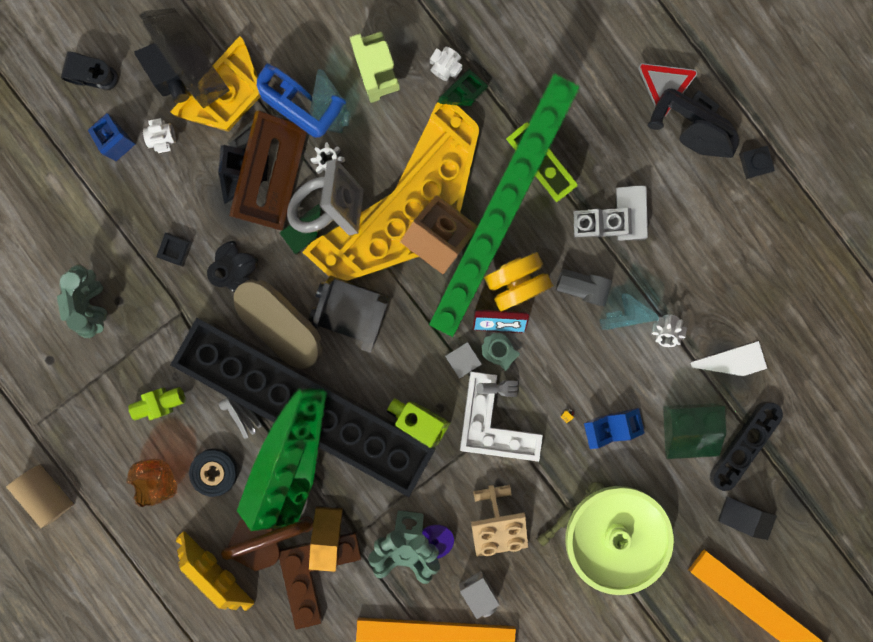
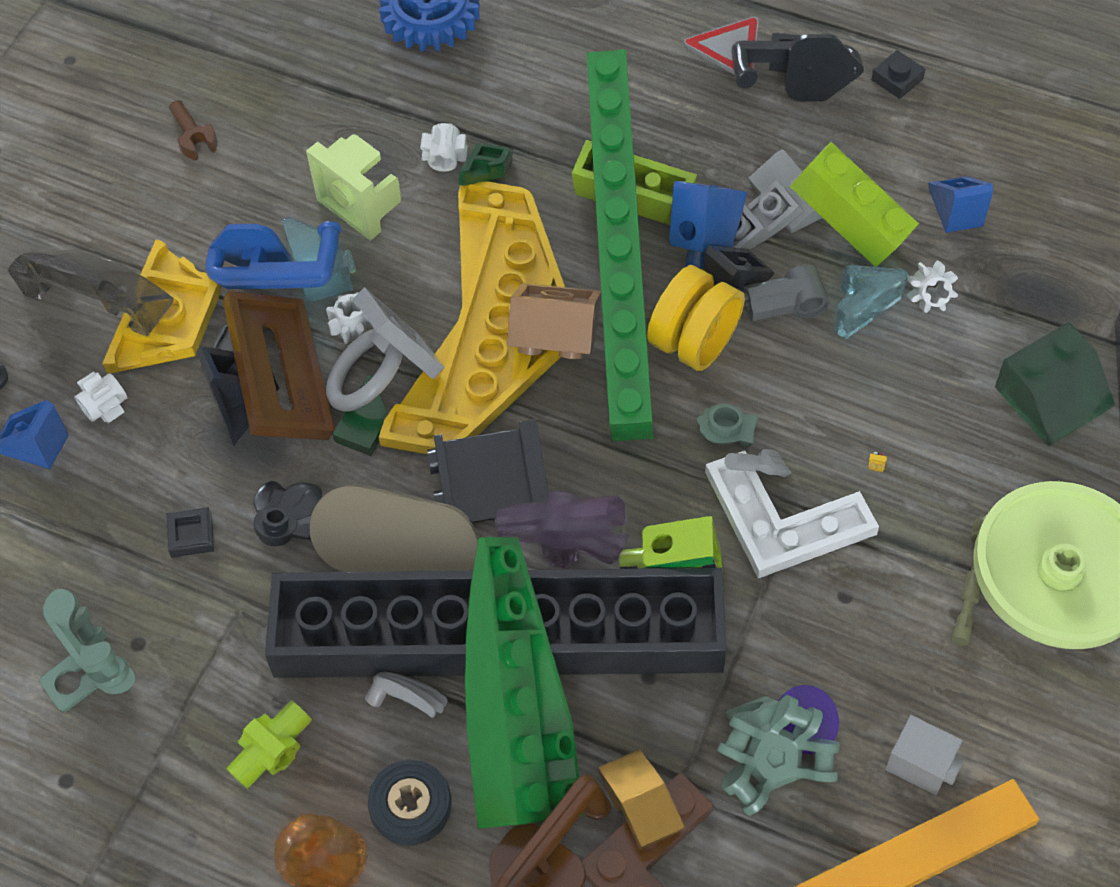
camera: 25 degrees left, 30 degrees down
black torso [134,32,197,103] -> none
light grey tile [445,342,482,378] -> none
tan plate [471,484,528,557] -> none
slope [473,310,529,333] -> none
blue slope [584,408,645,449] -> none
white sticker [691,341,767,376] -> none
none -> clear purple piece [495,491,628,568]
none -> blue torso [669,181,747,270]
none -> black slope [703,245,775,292]
none -> lime brick [789,142,919,267]
none -> blue slope [928,176,993,233]

